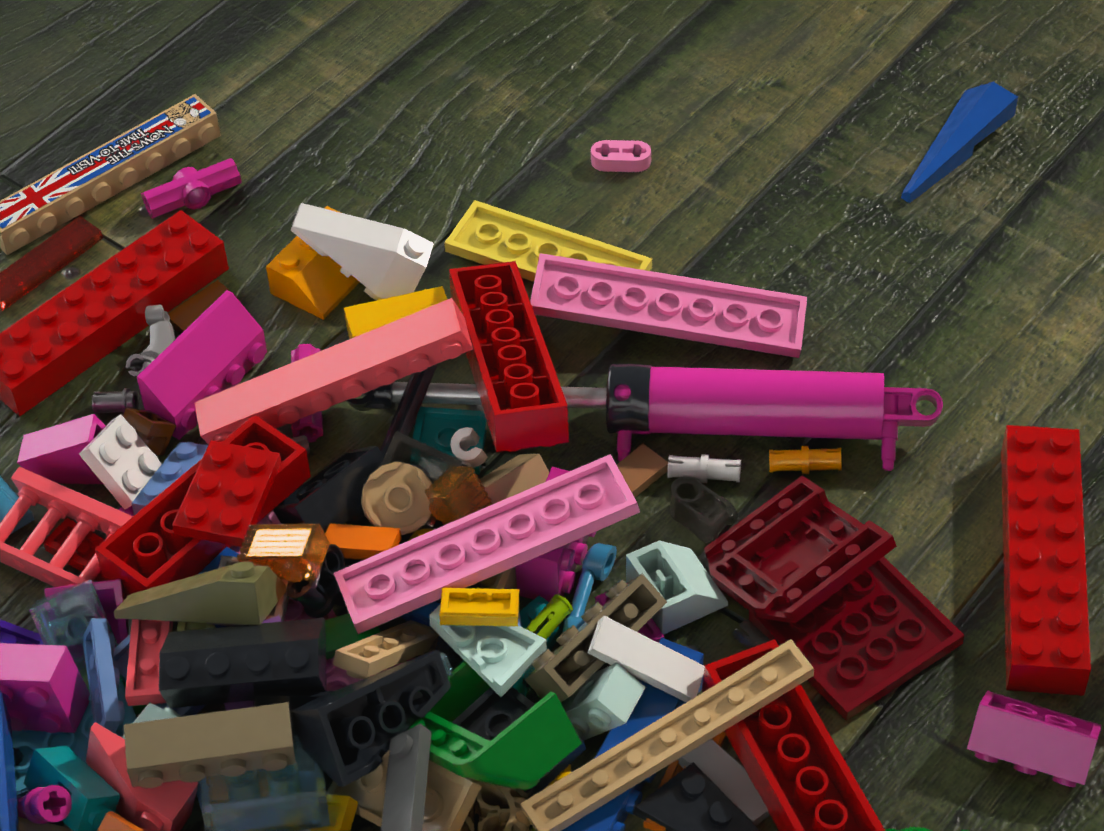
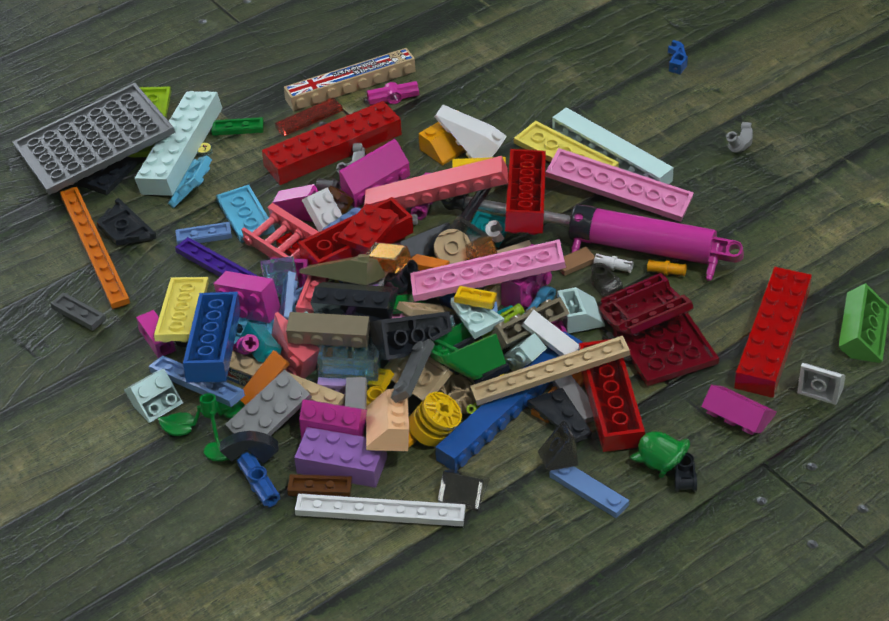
camera: 15 degrees right, 5 degrees down
bright pink beam [591,140,651,172] -> none
blue wedge [901,82,1018,203] -> none
none -> light aqua brick [552,108,674,184]
none -> blue piece [668,40,688,74]
none -> light grey arm [726,122,753,153]

